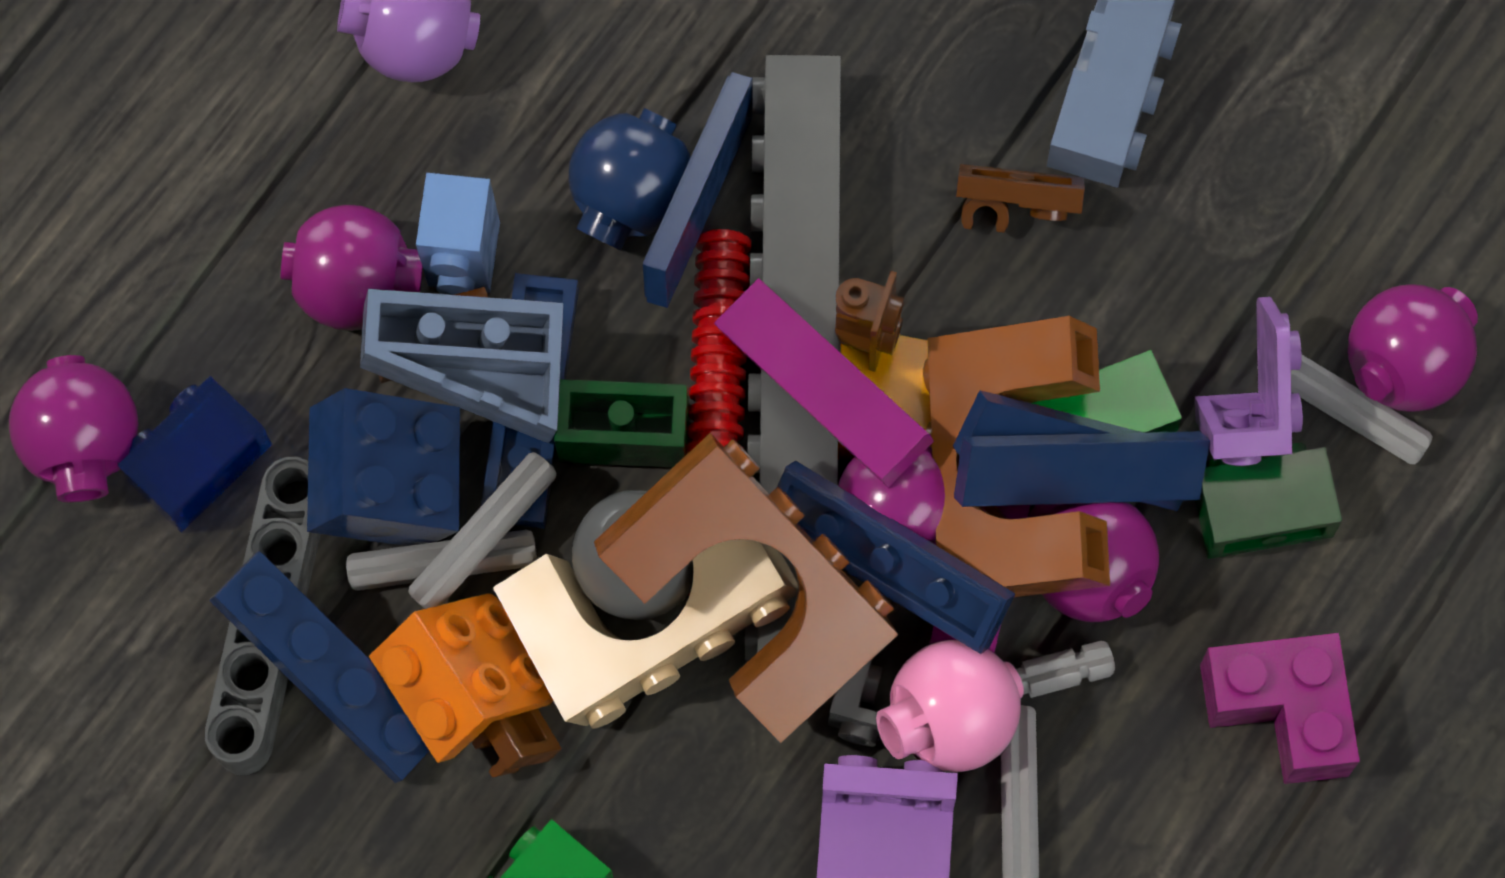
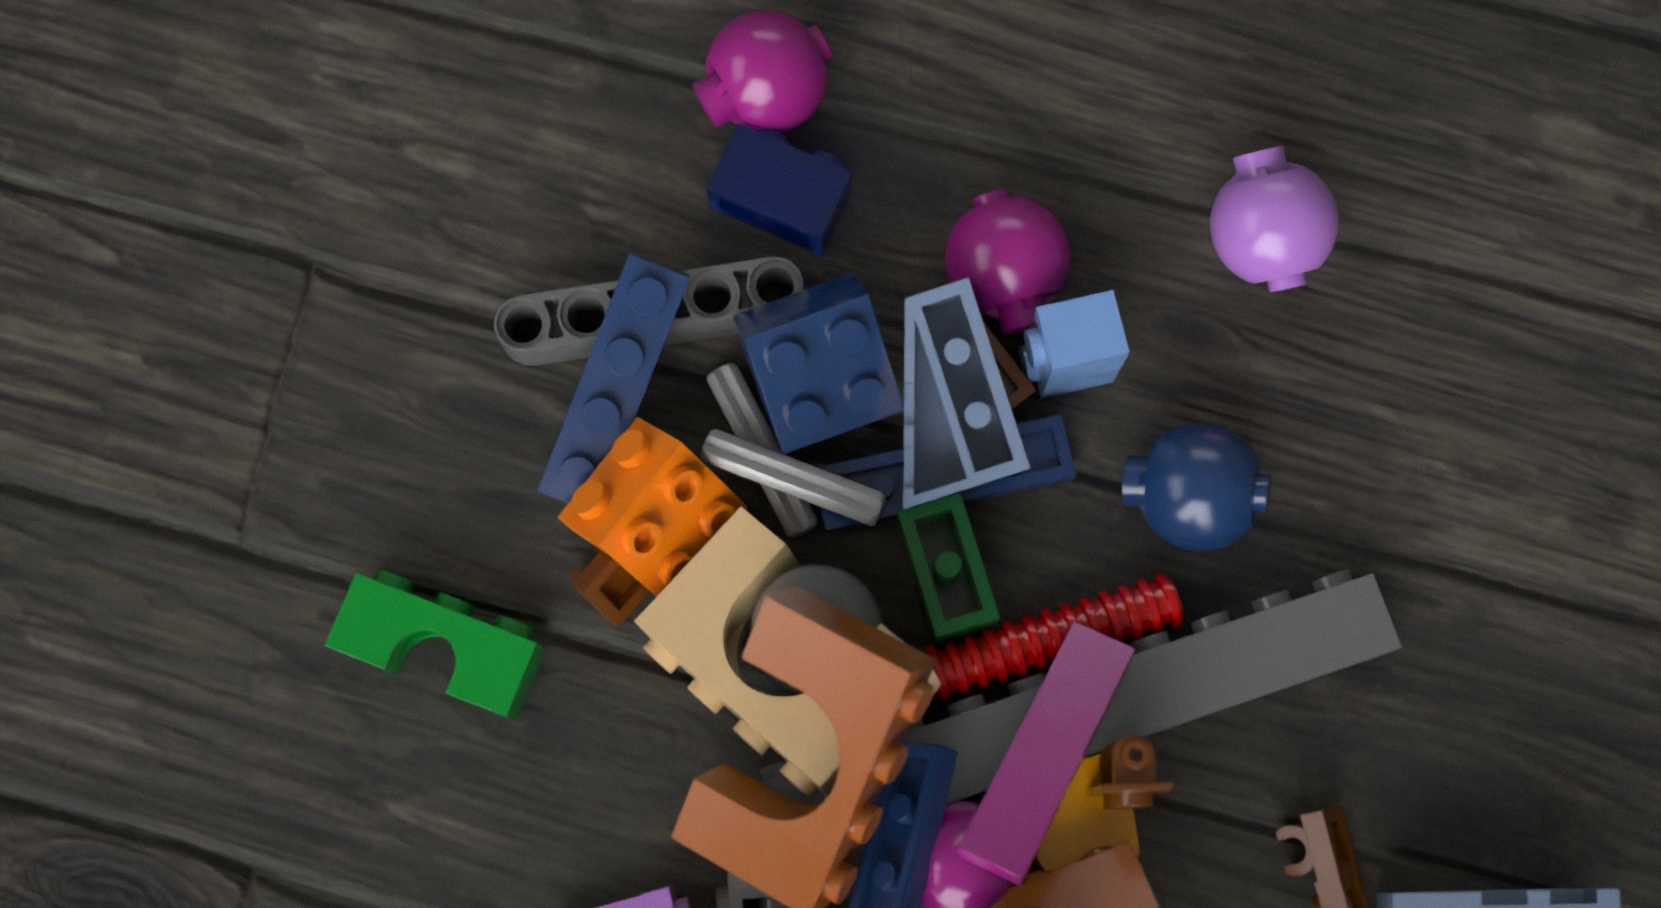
camera: 70 degrees right, 5 degrees up
dark blue tile [643,72,753,308] -> none

